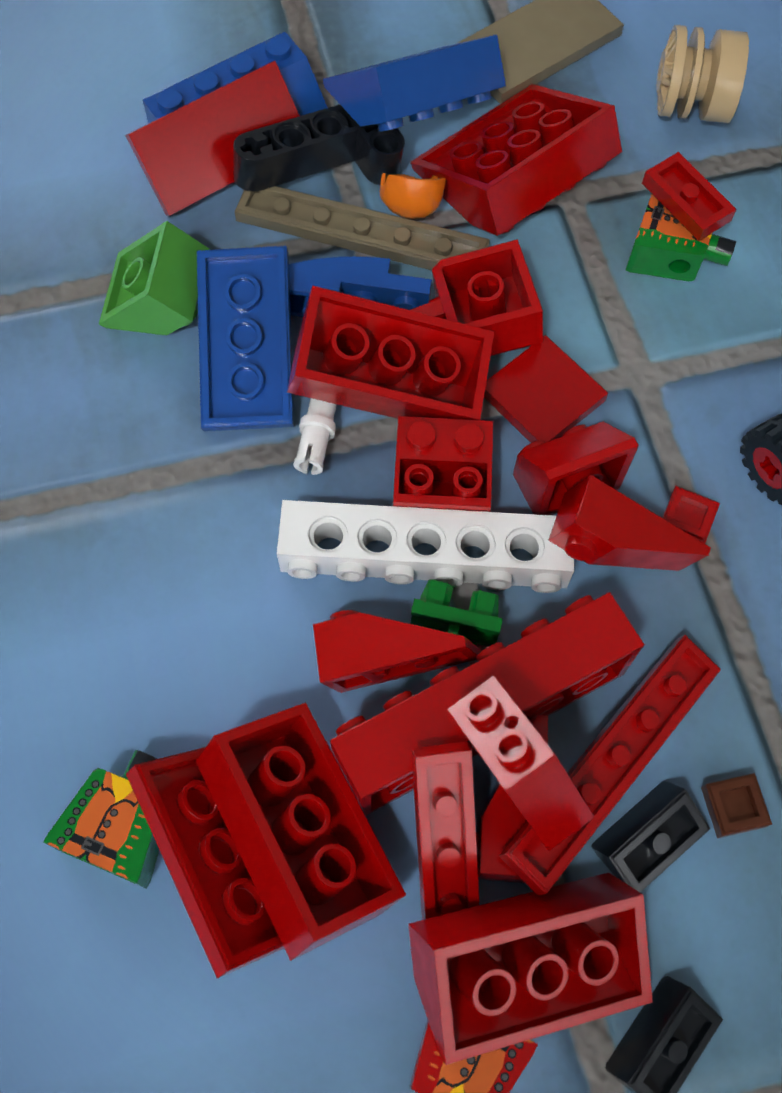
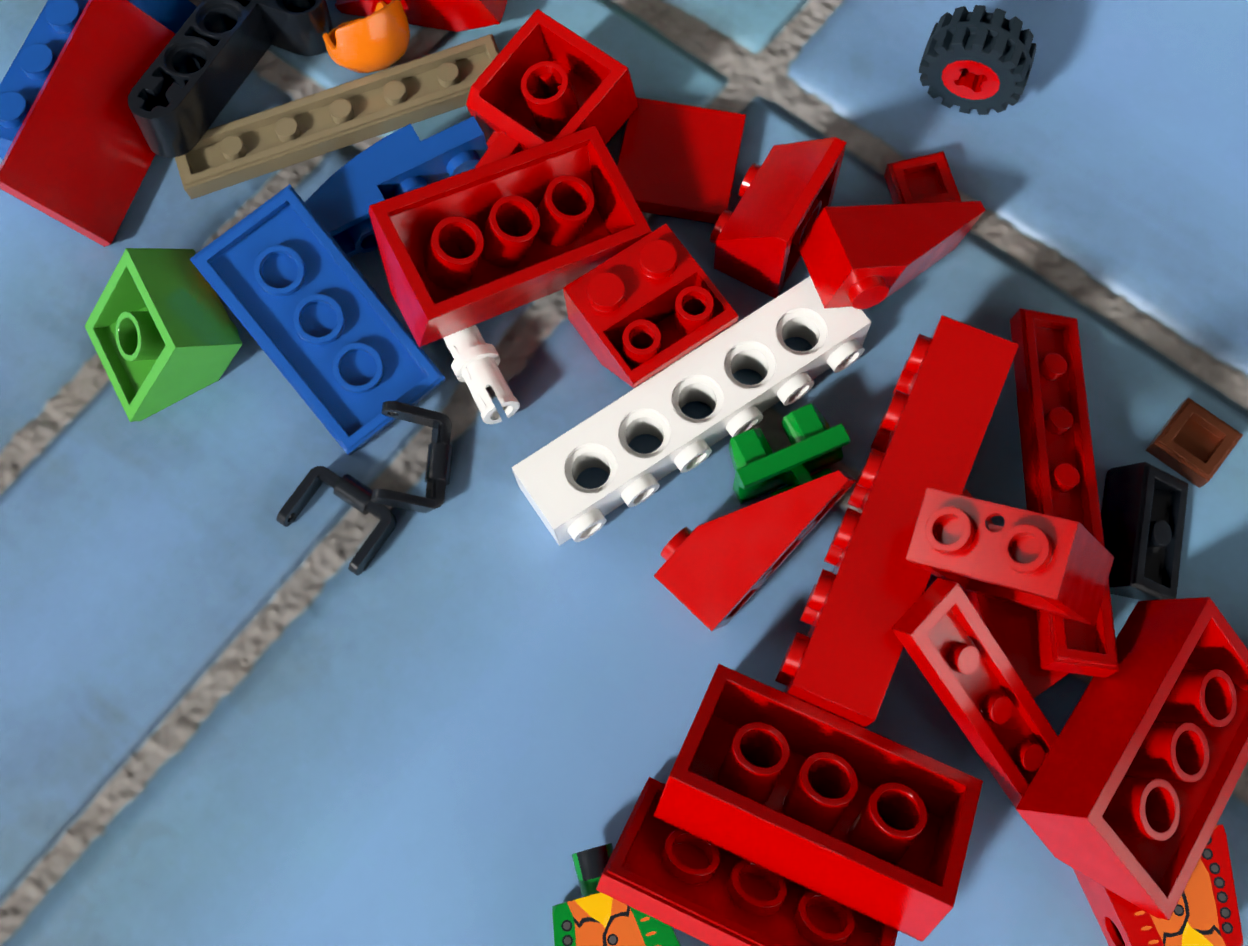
camera: 30 degrees left, 5 degrees up
none -> black piece [276,466,397,576]
none -> black piece [371,401,453,513]

